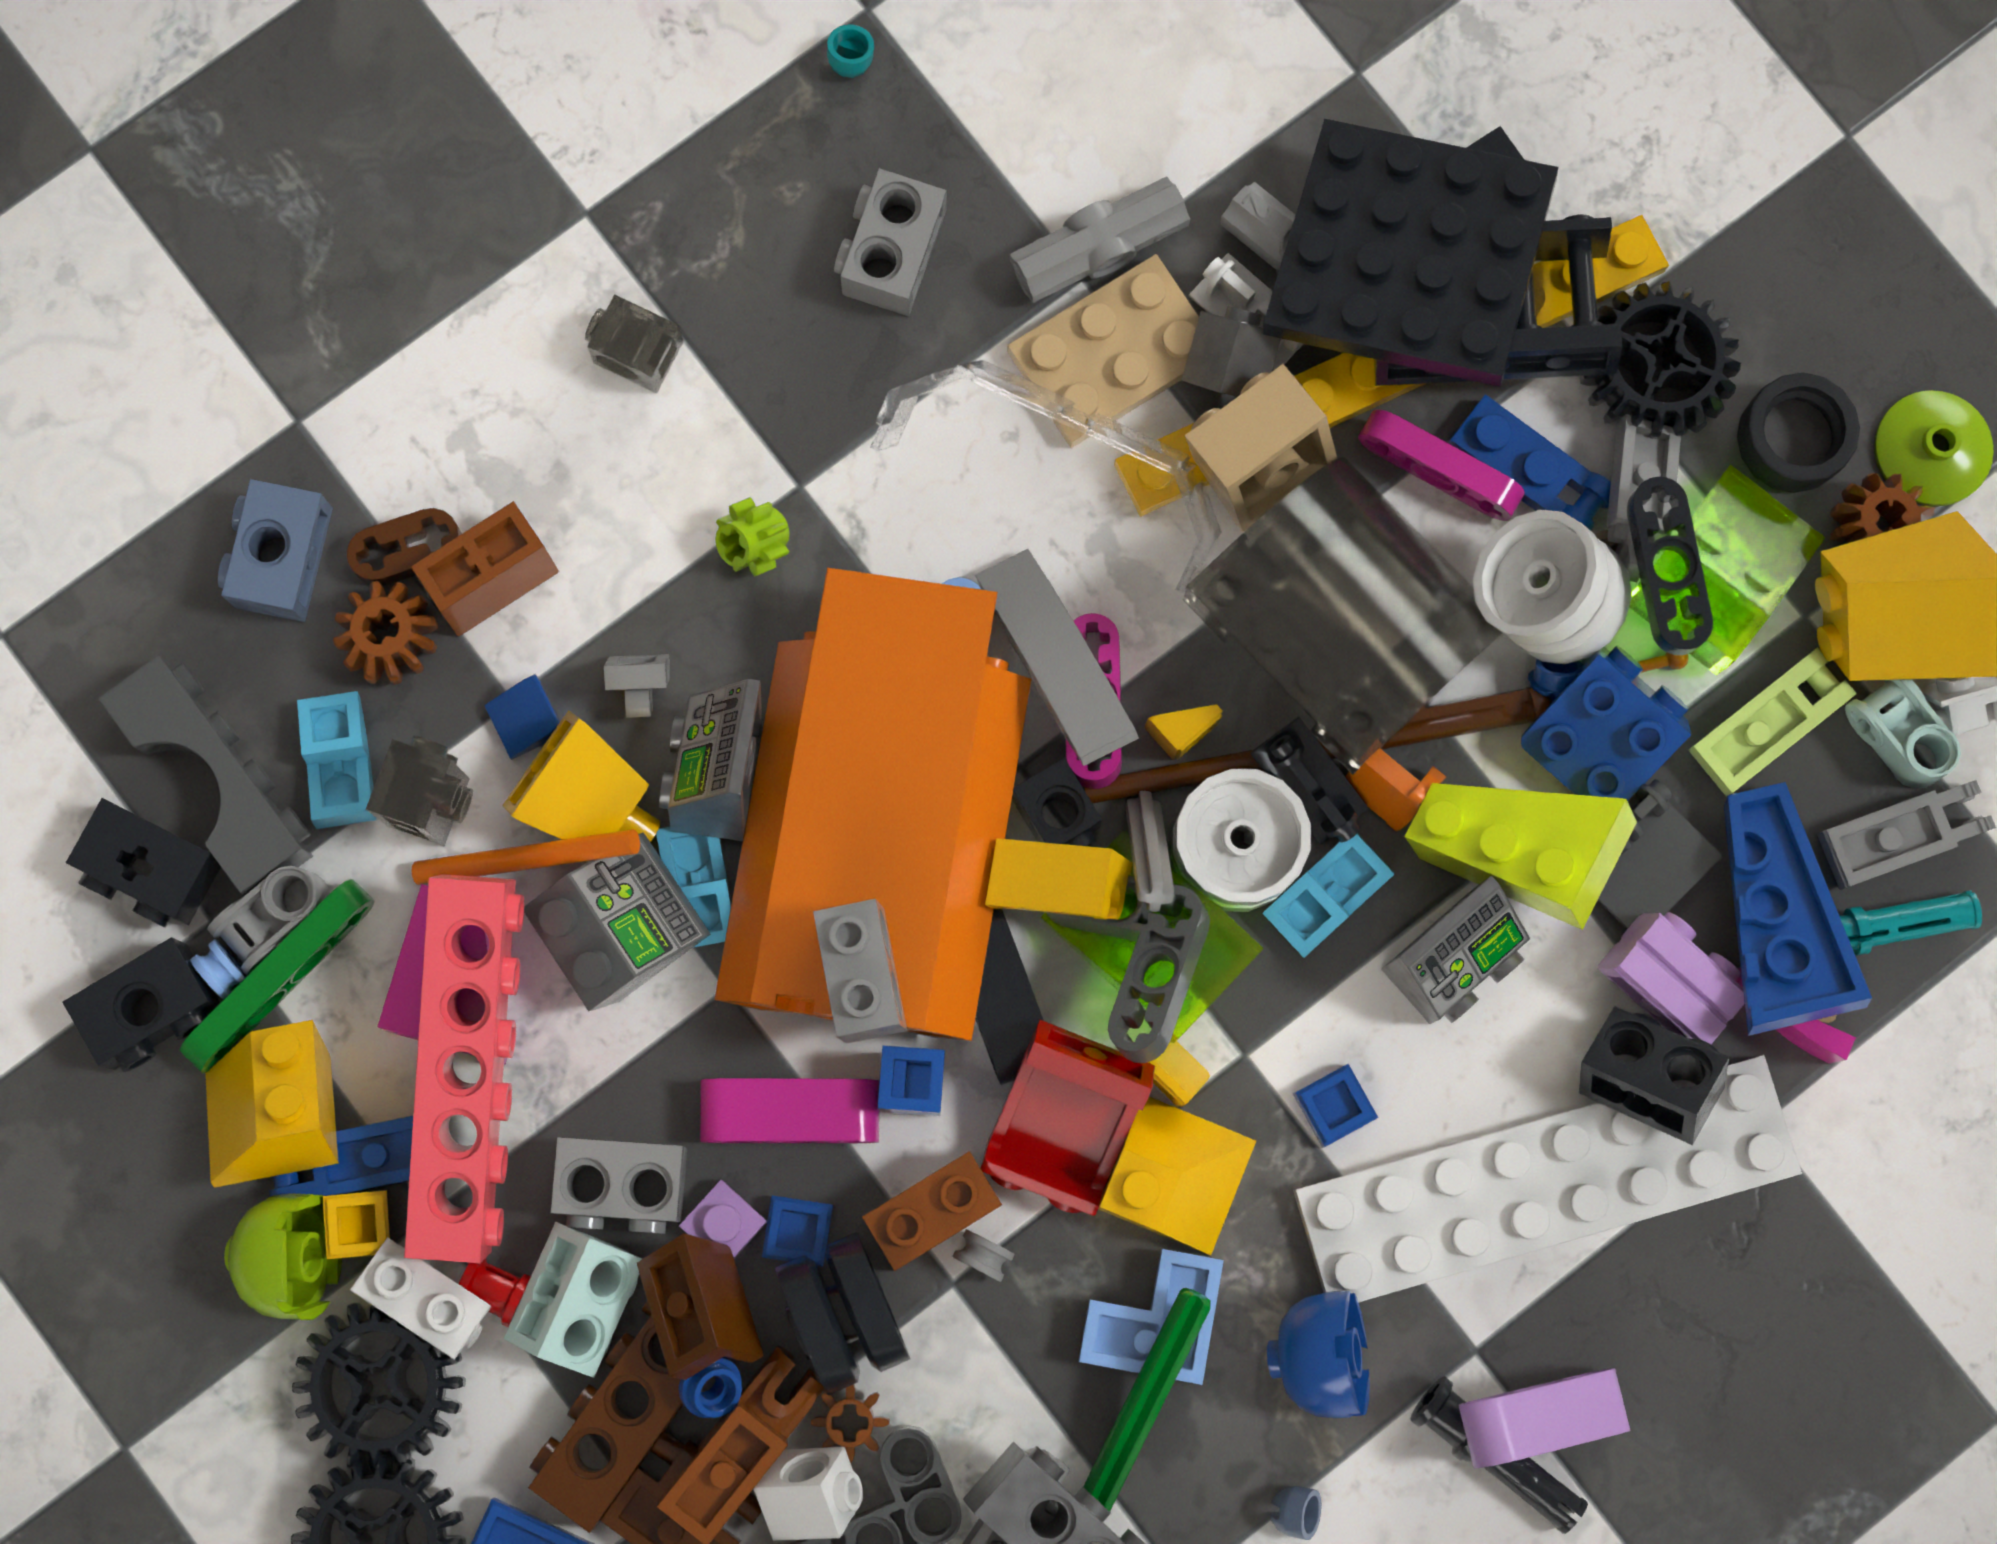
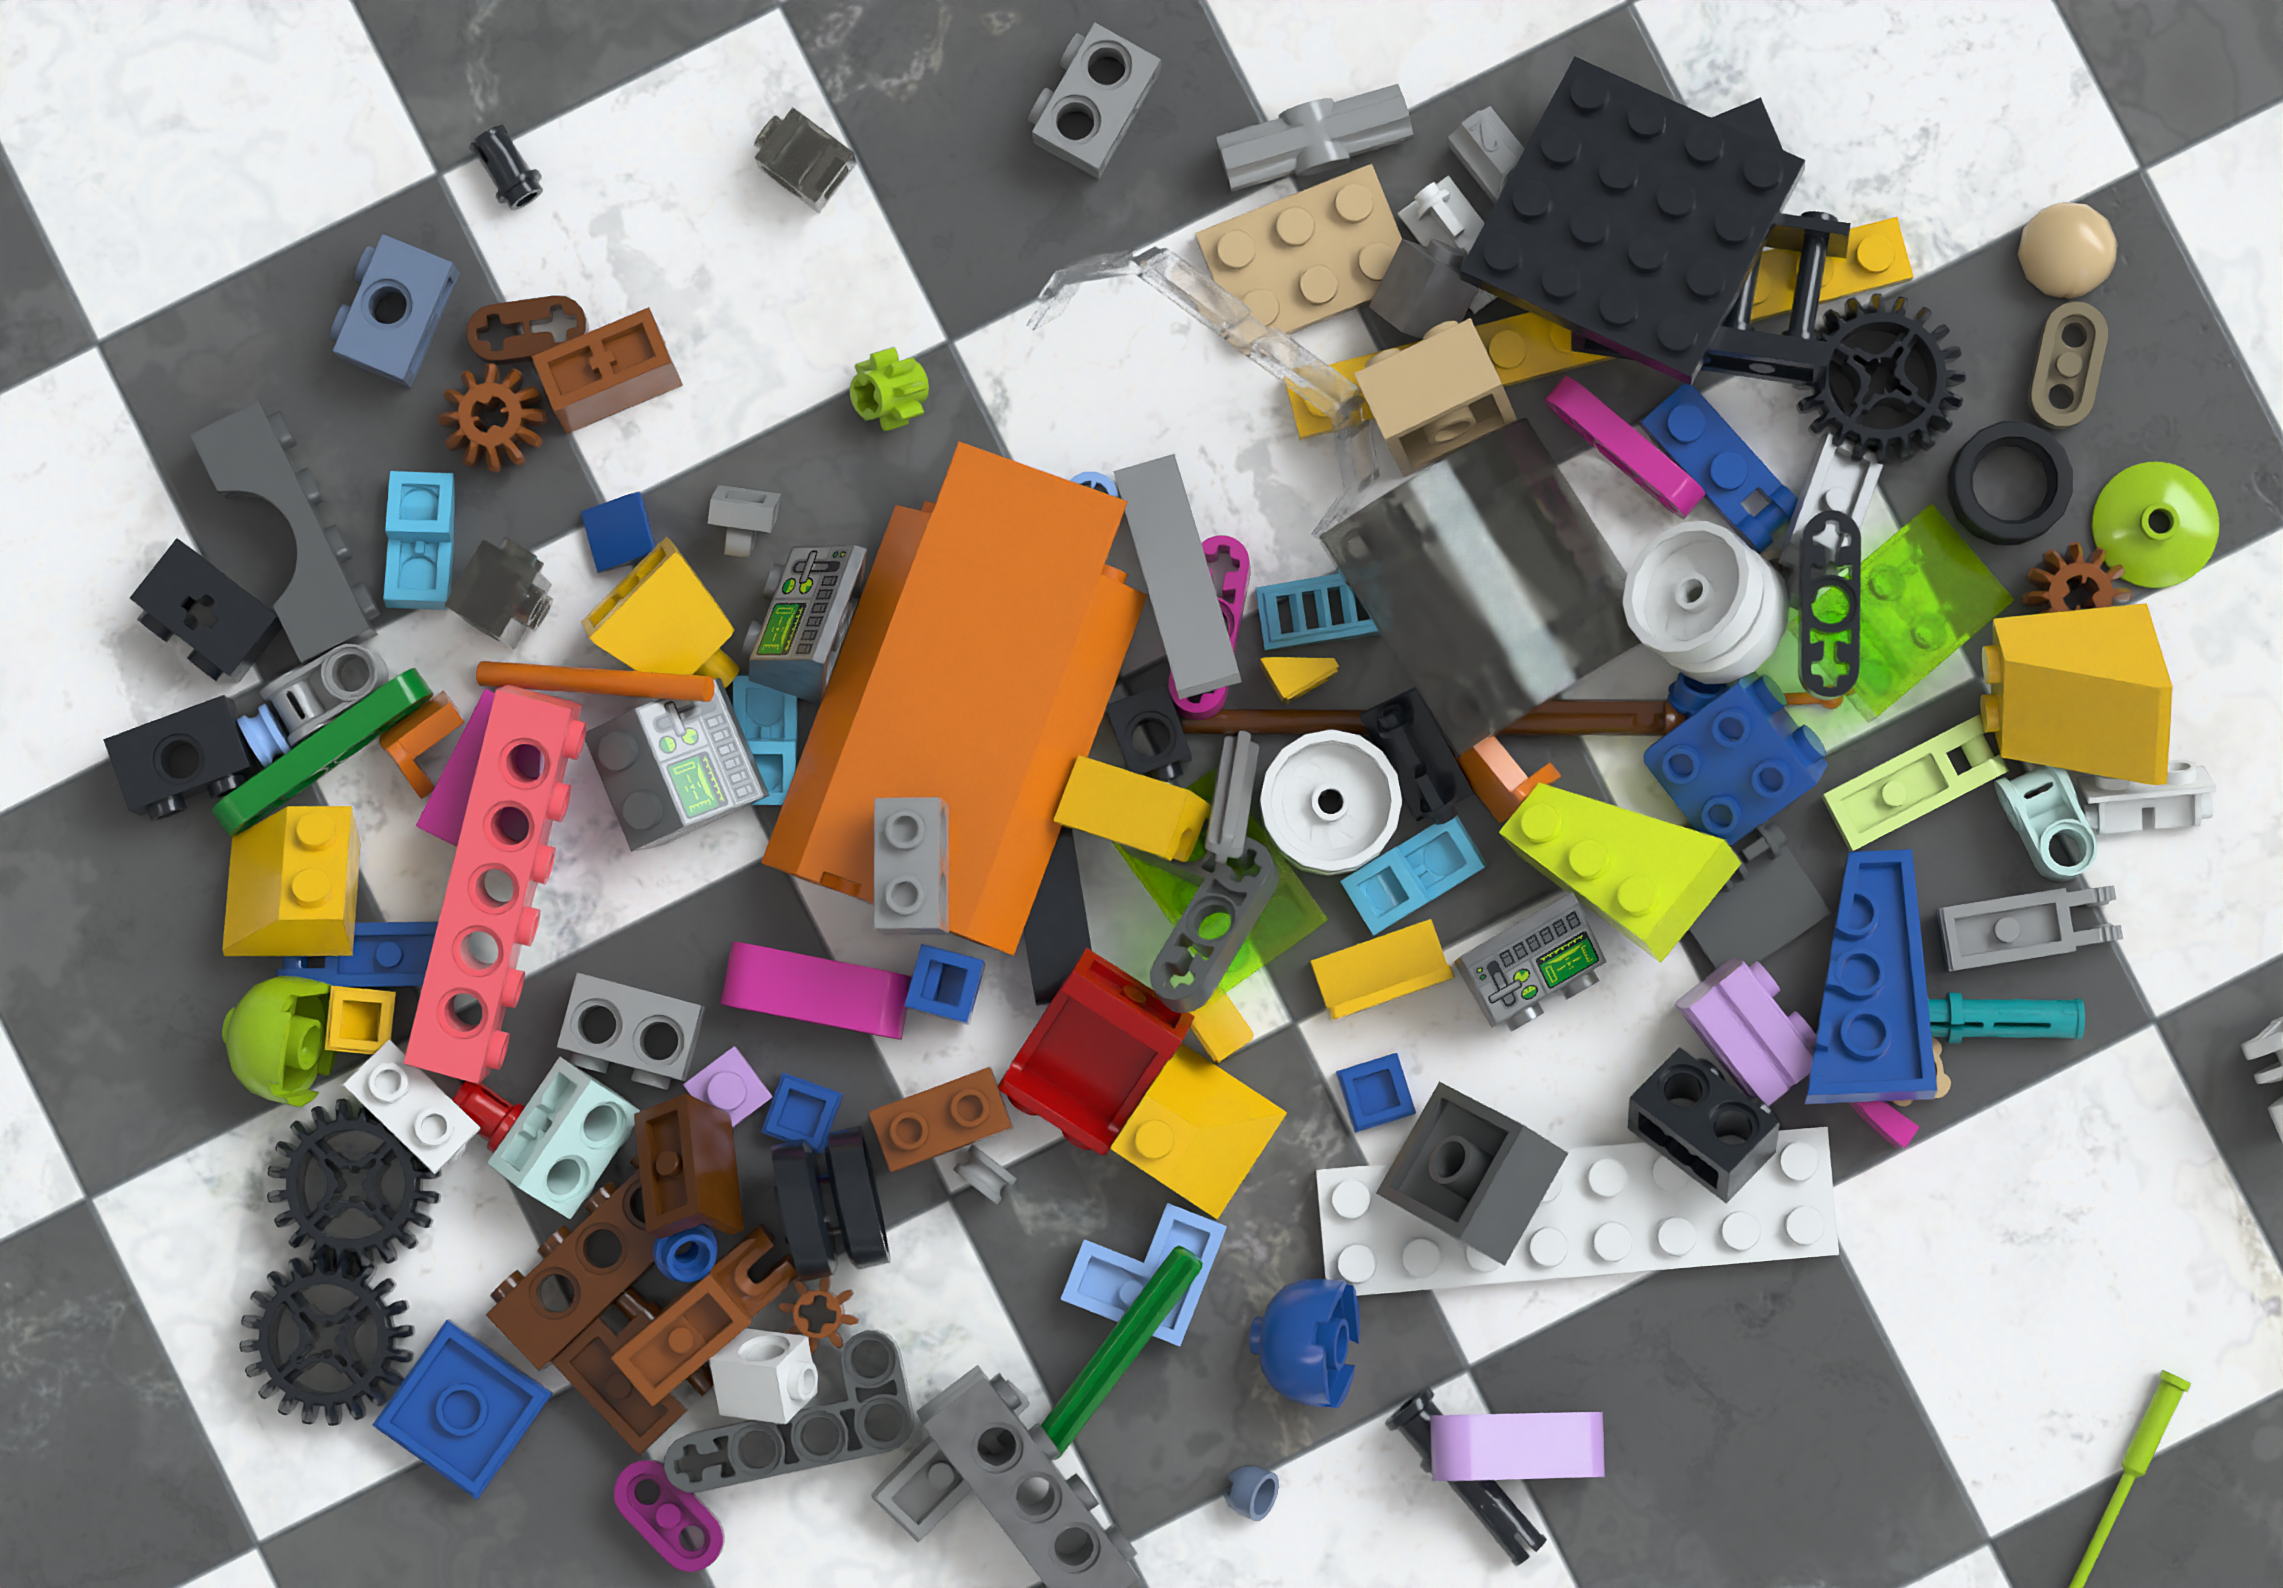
camera: 20 degrees right, 5 degrees up
none -> orange tile [379,690,464,799]
none -> black pin [469,125,543,210]
none -> medium azure slope [1255,567,1392,651]
none -> yellow panel [1310,919,1454,1022]
none -> dark grey slope [1376,1081,1568,1266]
none -> tan hair [2017,202,2118,299]
none -> dark tan plate [2028,302,2108,430]

